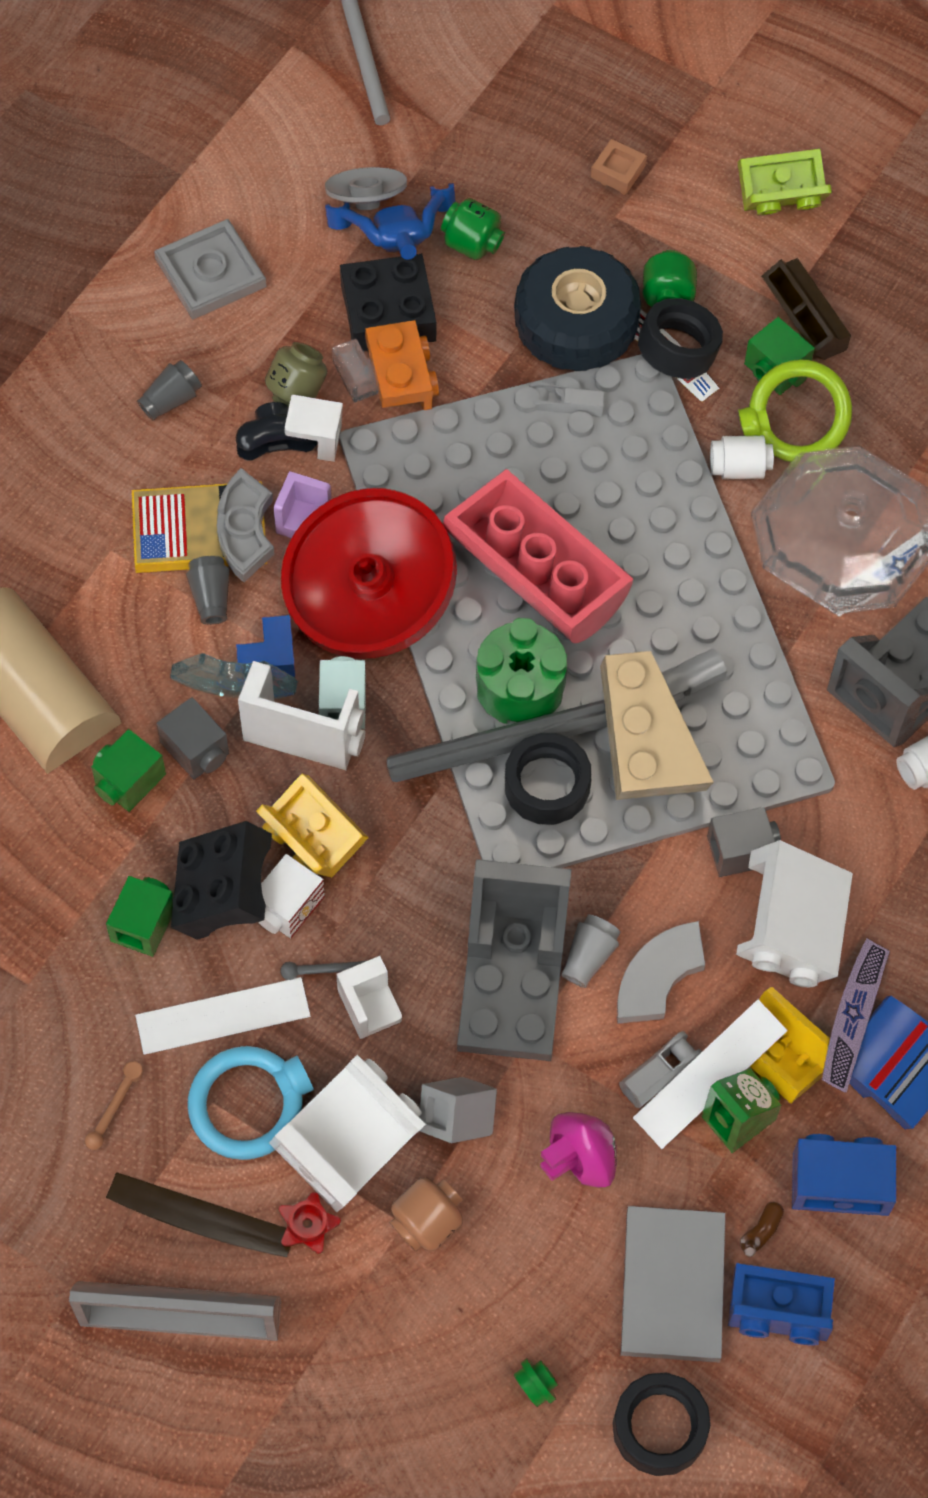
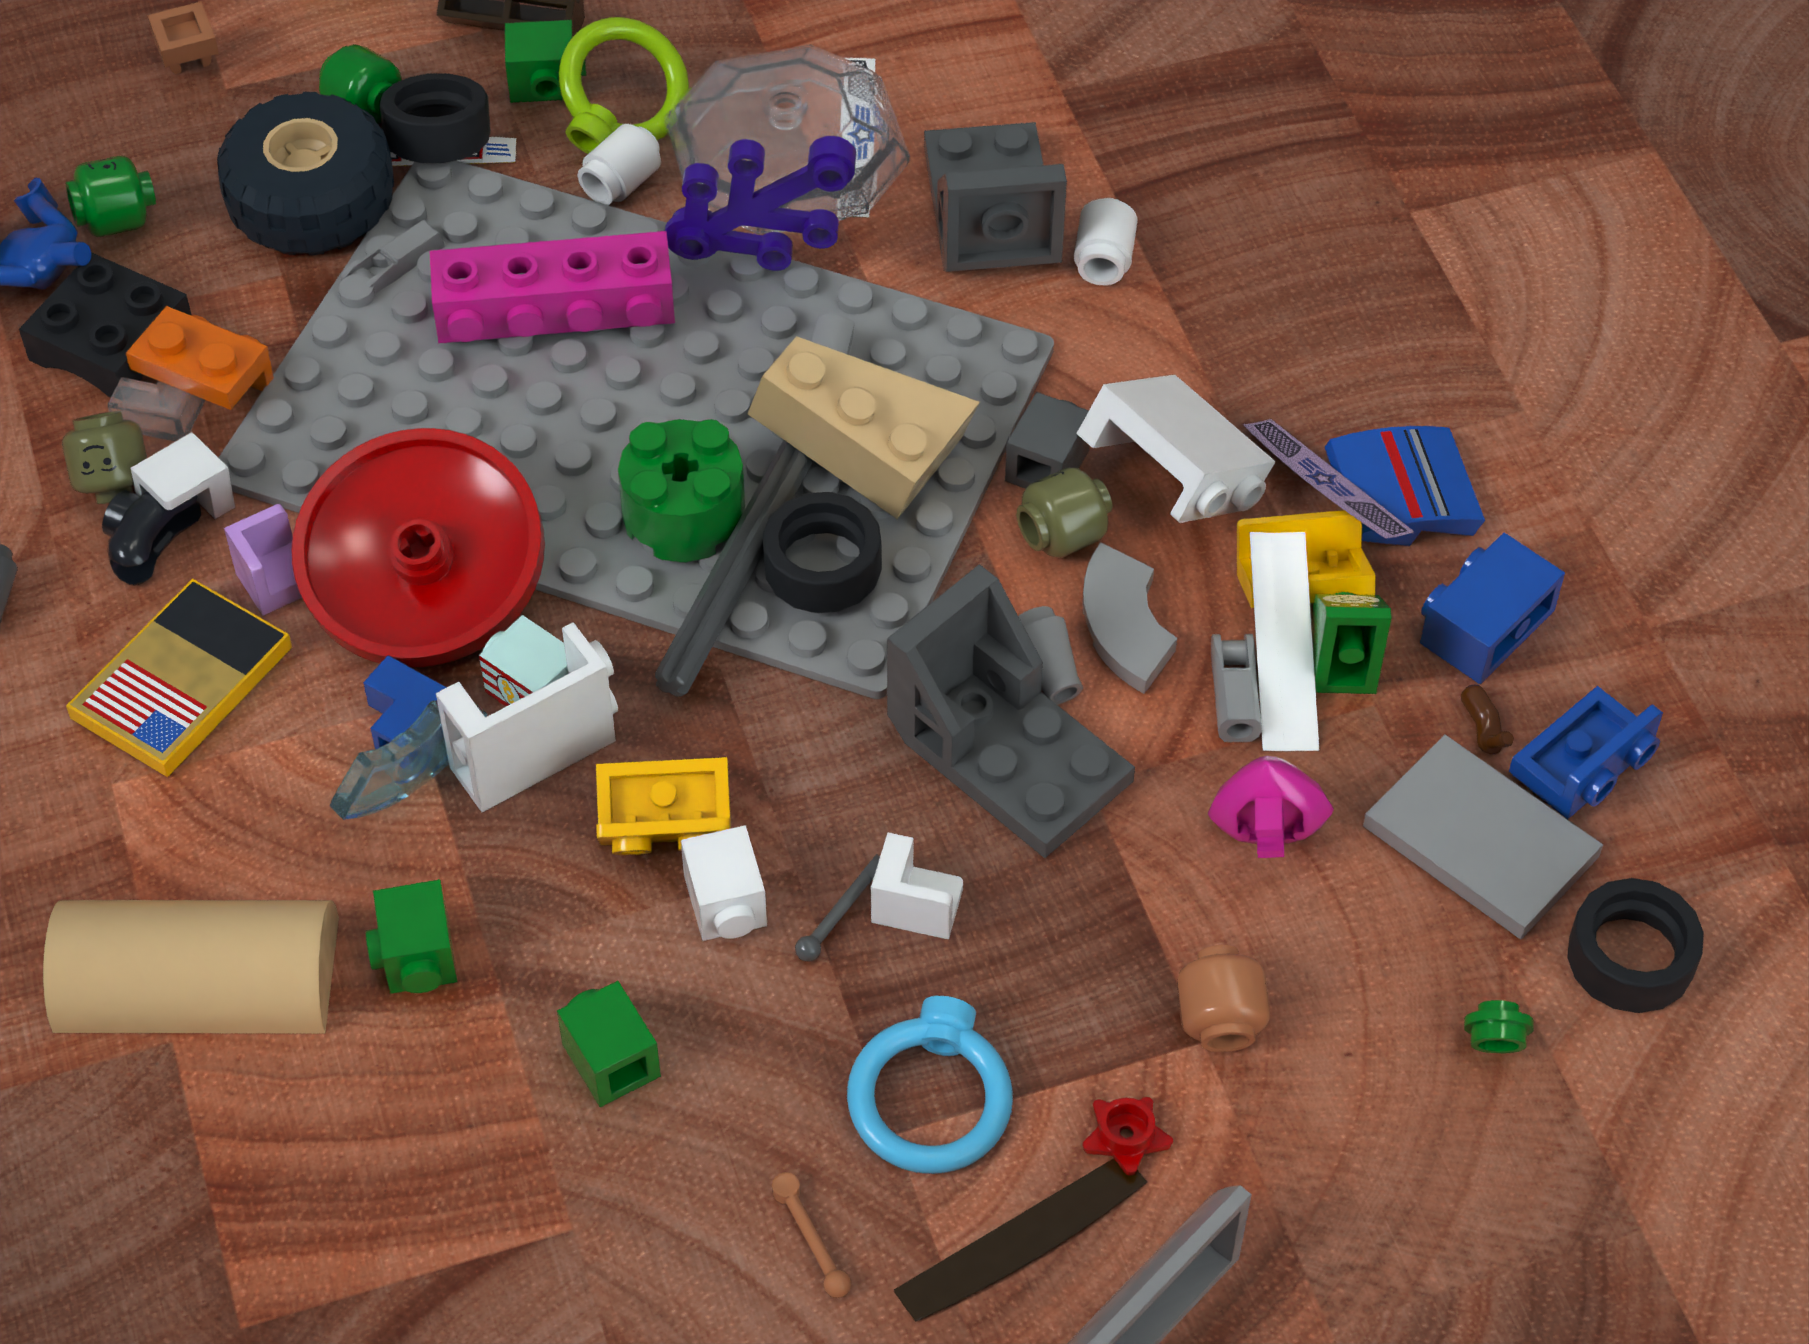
camera: 50 degrees left, 10 degrees down
white sticker [135,977,311,1055] -> none
dark grey brick [156,697,229,780] -> none
black brick [171,821,272,940] -> none
dark grey cone [186,556,230,625] -> none
light grey tile [217,468,274,582] -> none
white panel [269,1055,426,1212] -> none
light grey panel [419,1077,497,1143] -> none
coral brick [443,469,633,643] -> none
none -> dark pink brick [430,231,675,343]
none -> dark purple plant [664,136,856,271]
none -> olive head [1016,468,1112,558]

